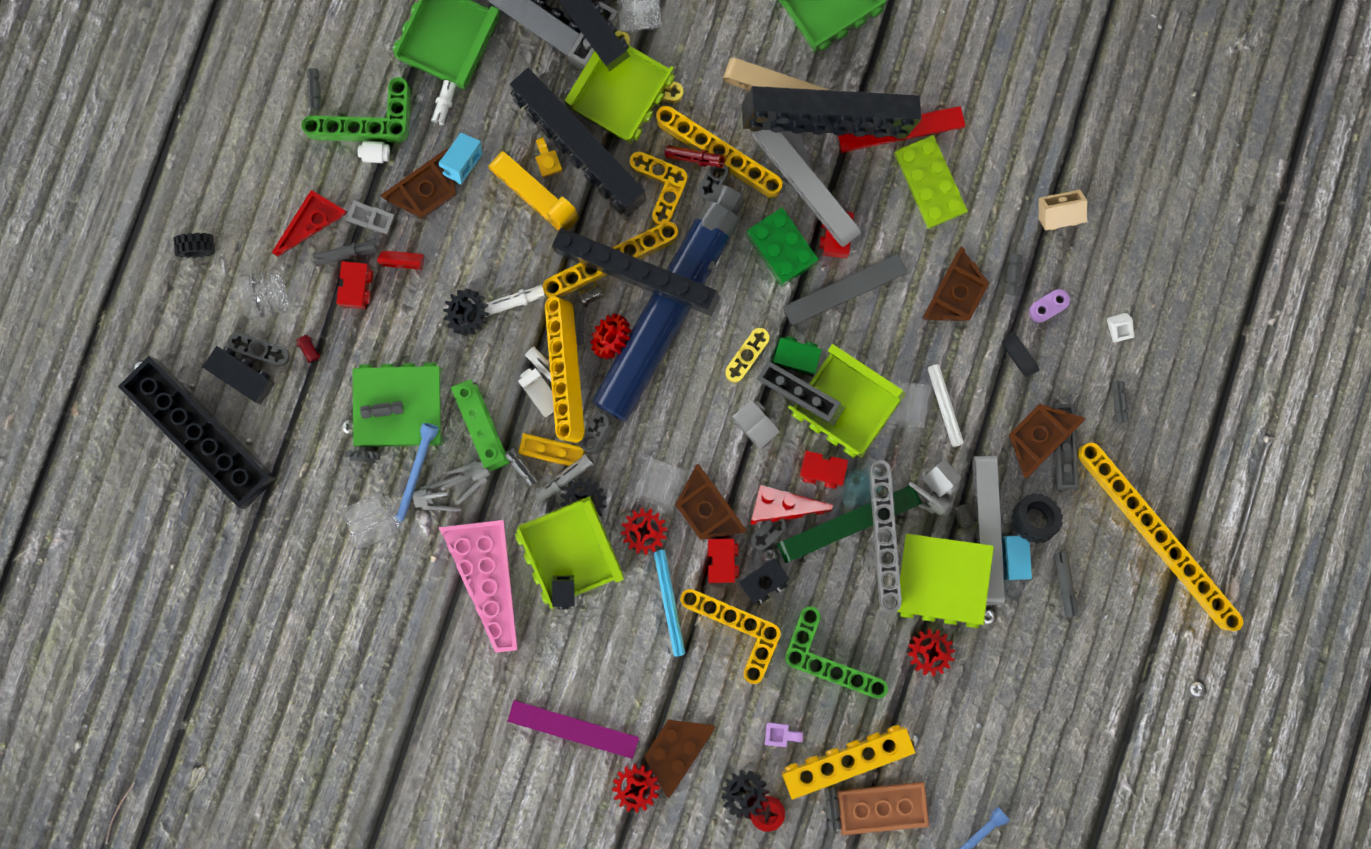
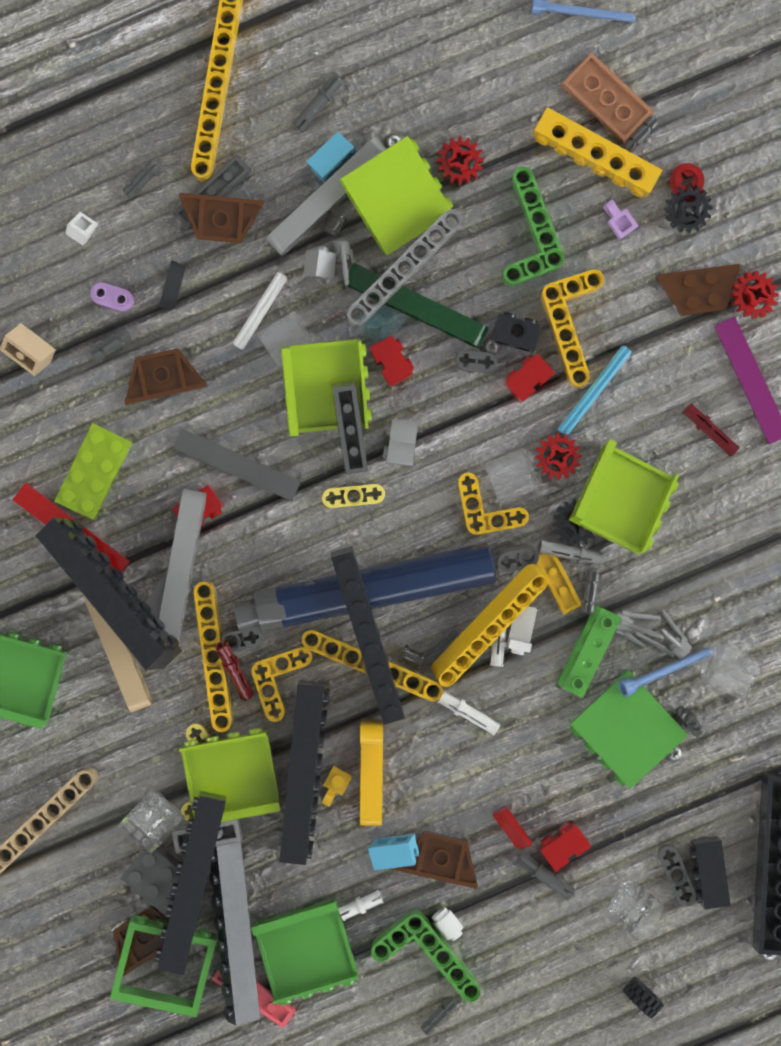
camera: 130 degrees left, 5 degrees up
red wing [271,190,347,257] -> none
dark red pin [296,334,321,363] -> none
light grey slope [346,200,394,235] -> none
dark grey axle [360,401,404,419] -> none
bright pink wing [439,520,518,653] -> none
black gear [443,289,489,336] -> none
black brick [552,575,575,610] -> none
red gear [590,313,631,360] -> none
reddish brown wing [675,464,747,540] -> none
green brick [746,207,819,288] -> none
wing [750,485,833,525] -> none
green brick [773,336,822,376] -> none
black tyre [1011,493,1063,544] -> none
none -> yellow beam [458,473,529,535]
none -> dark red pin [682,403,740,457]

